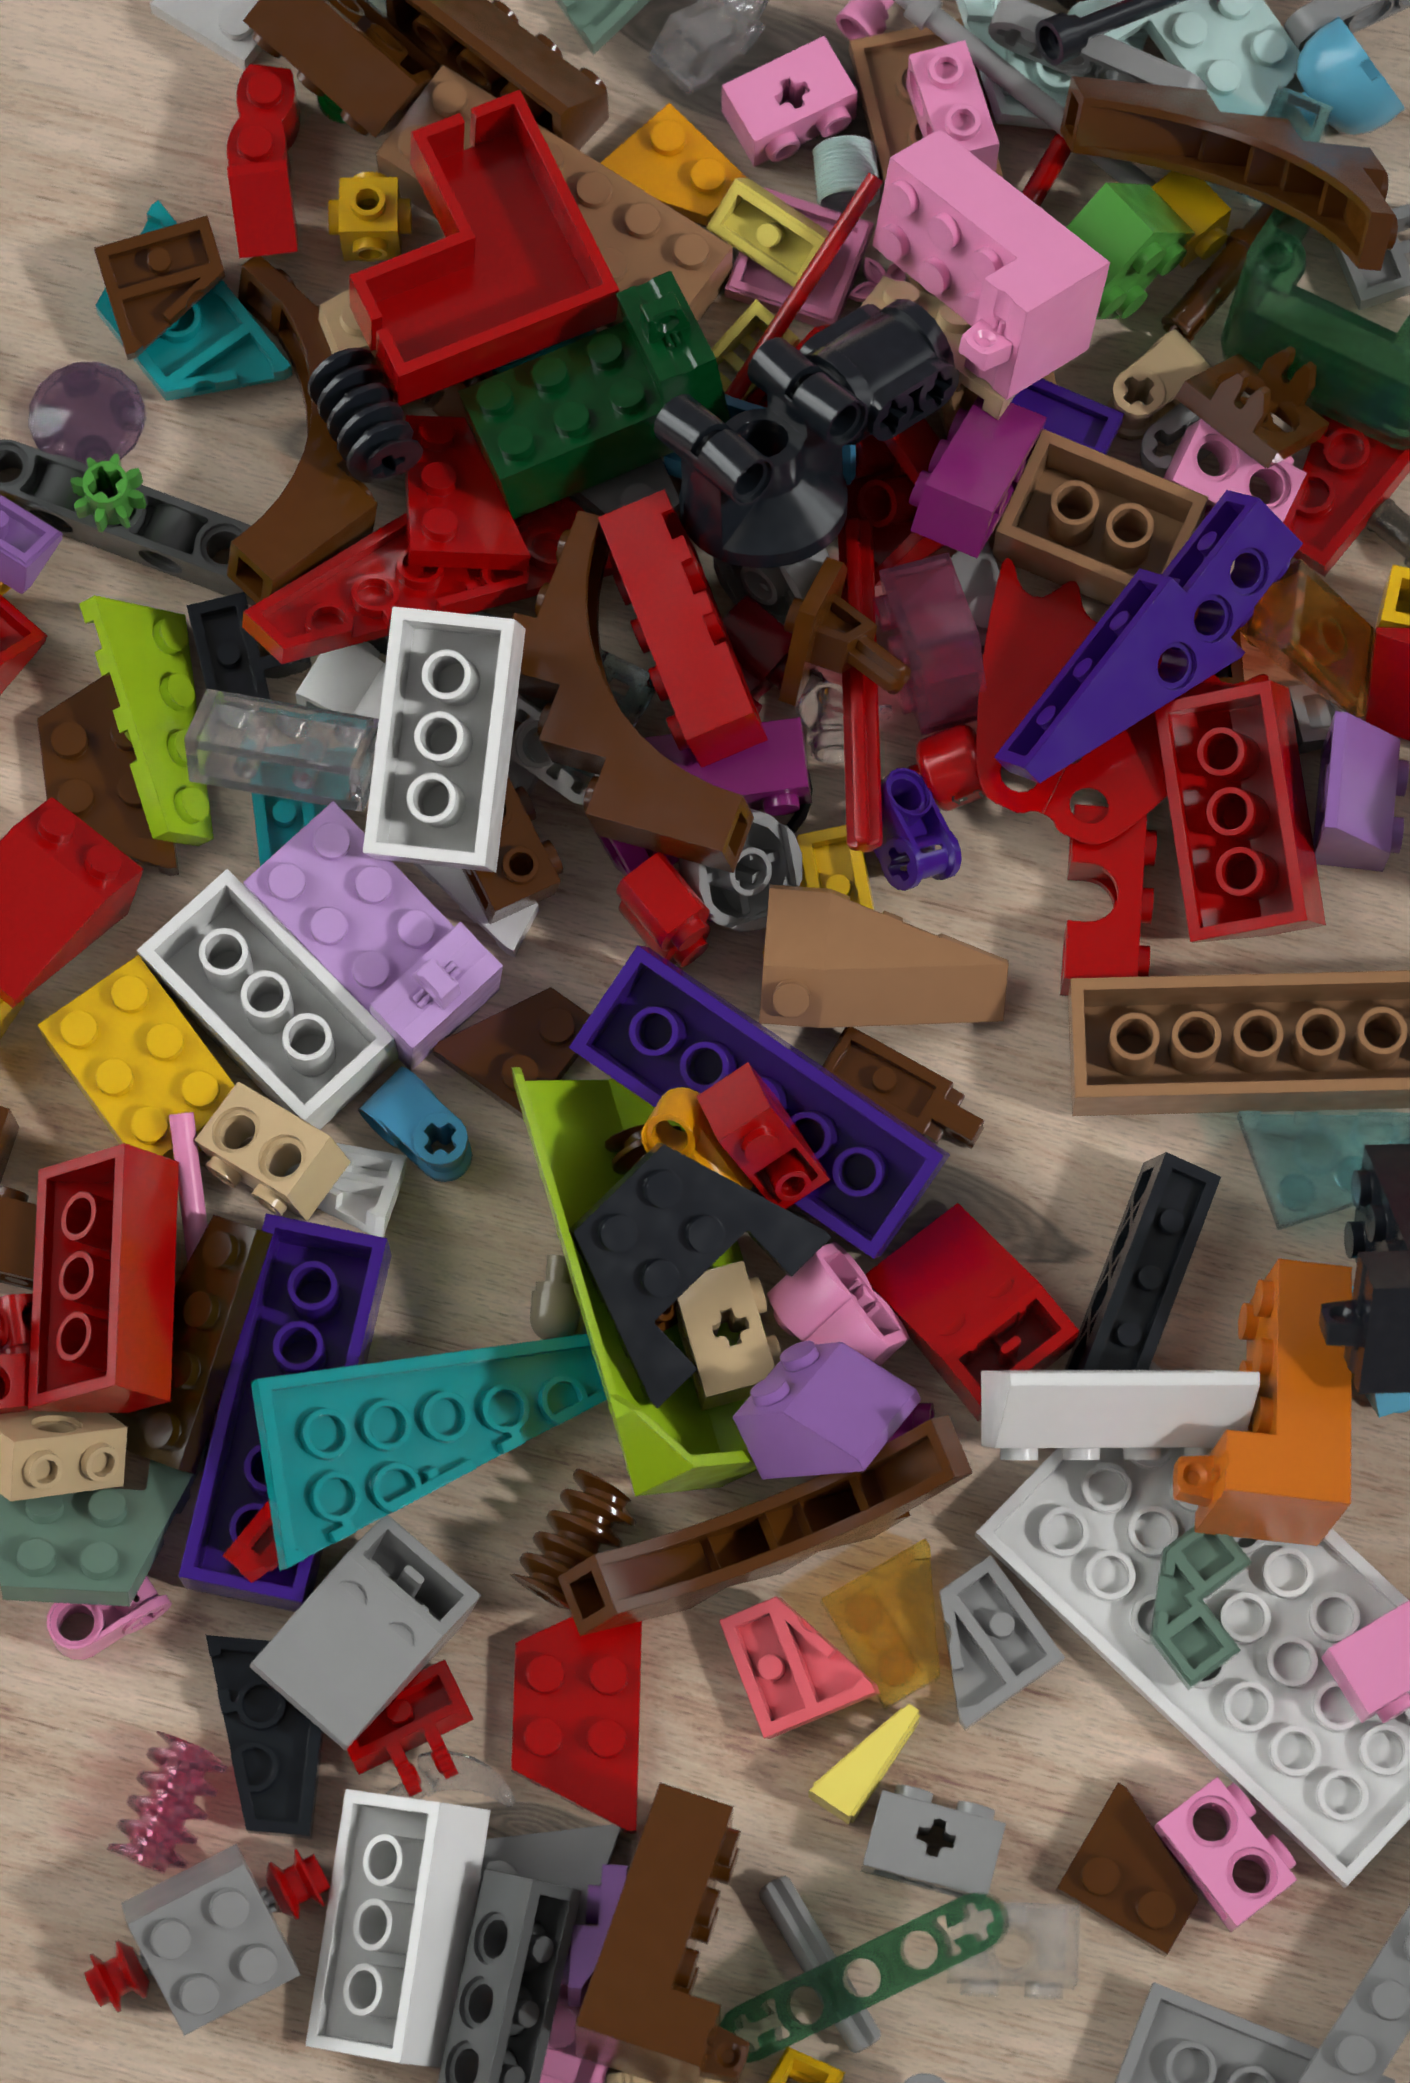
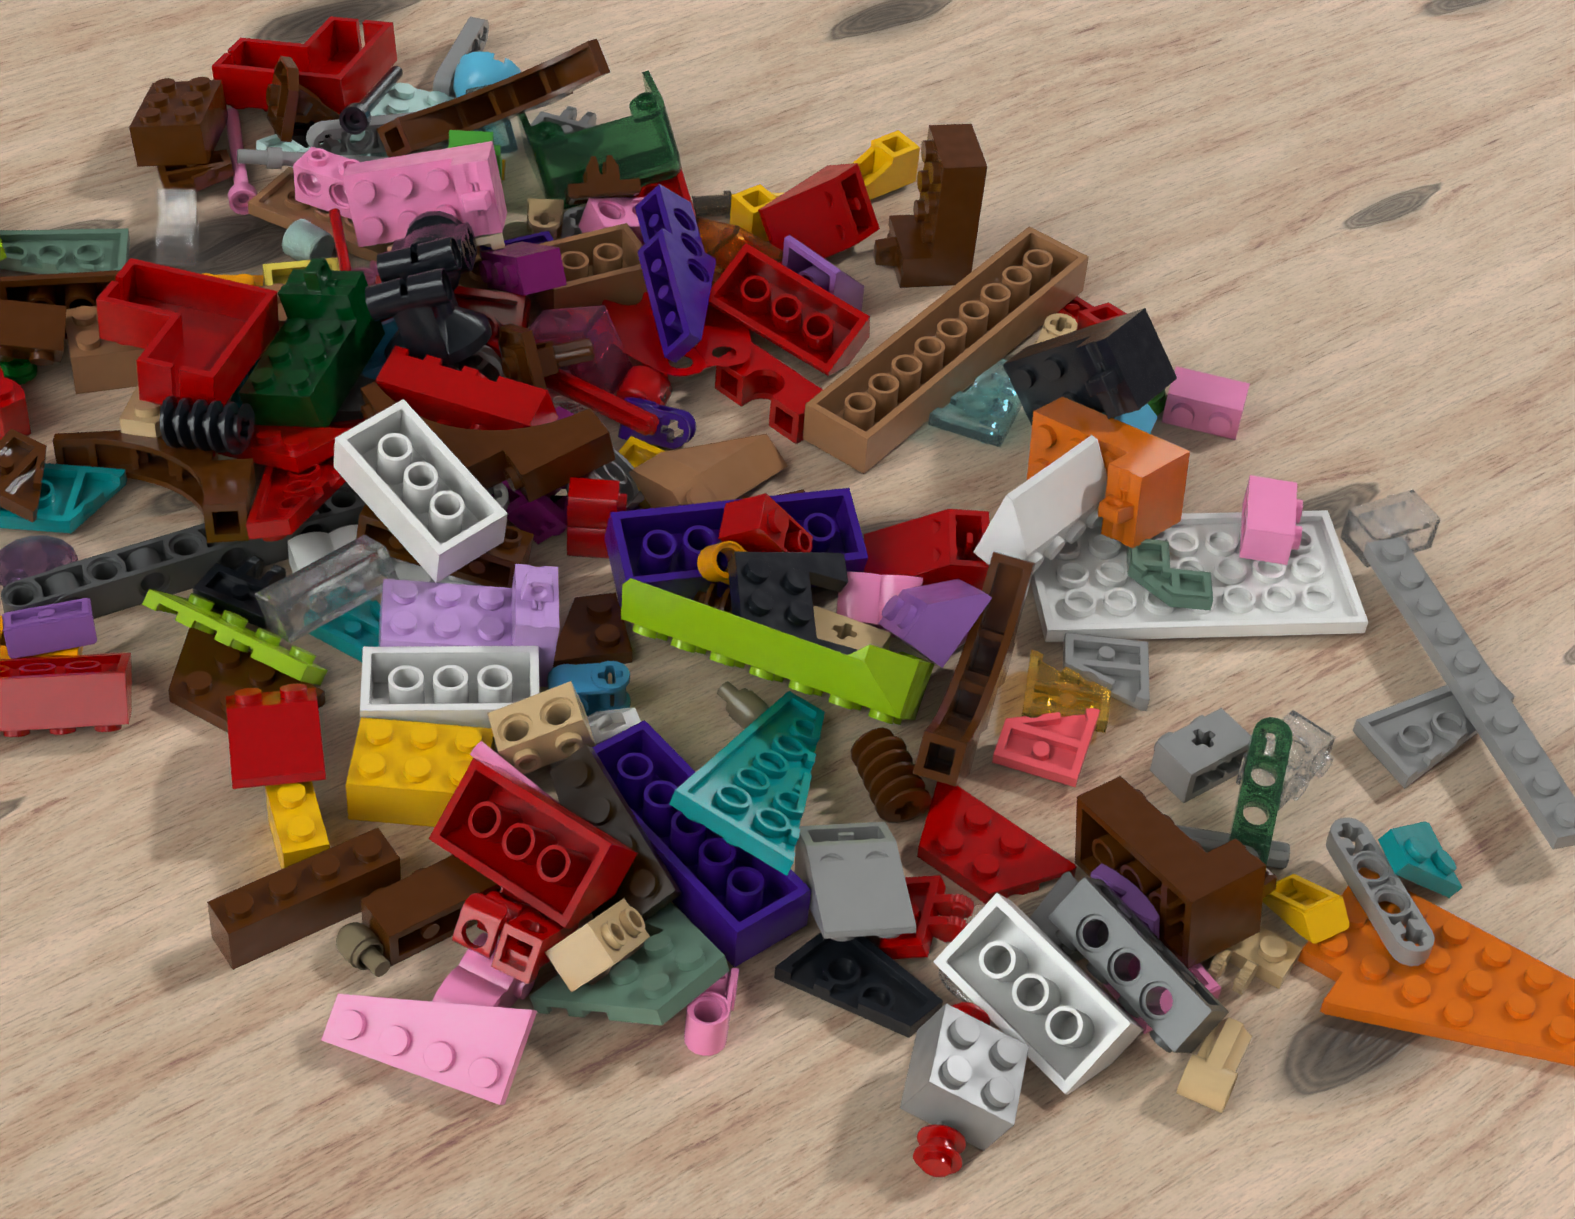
camera: 55 degrees left, 30 degrees down
bright green gear [70,453,147,533] -> none
clear pink piece [107,1731,228,1875] -> none
red piece [222,1500,279,1583] -> none
red slope [227,160,298,259] -> none
yellow brick [328,172,412,262] -> none
bright pink brick [722,36,857,167] -> none
light yellow slope [809,1704,920,1825] -> none
reddish brown wing [1056,1782,1199,1957] -> none
black fence [1064,1152,1221,1370] -> none
bright pink brick [1153,1776,1297,1932] -> none
reddish brown pin [1161,203,1297,343] -> none

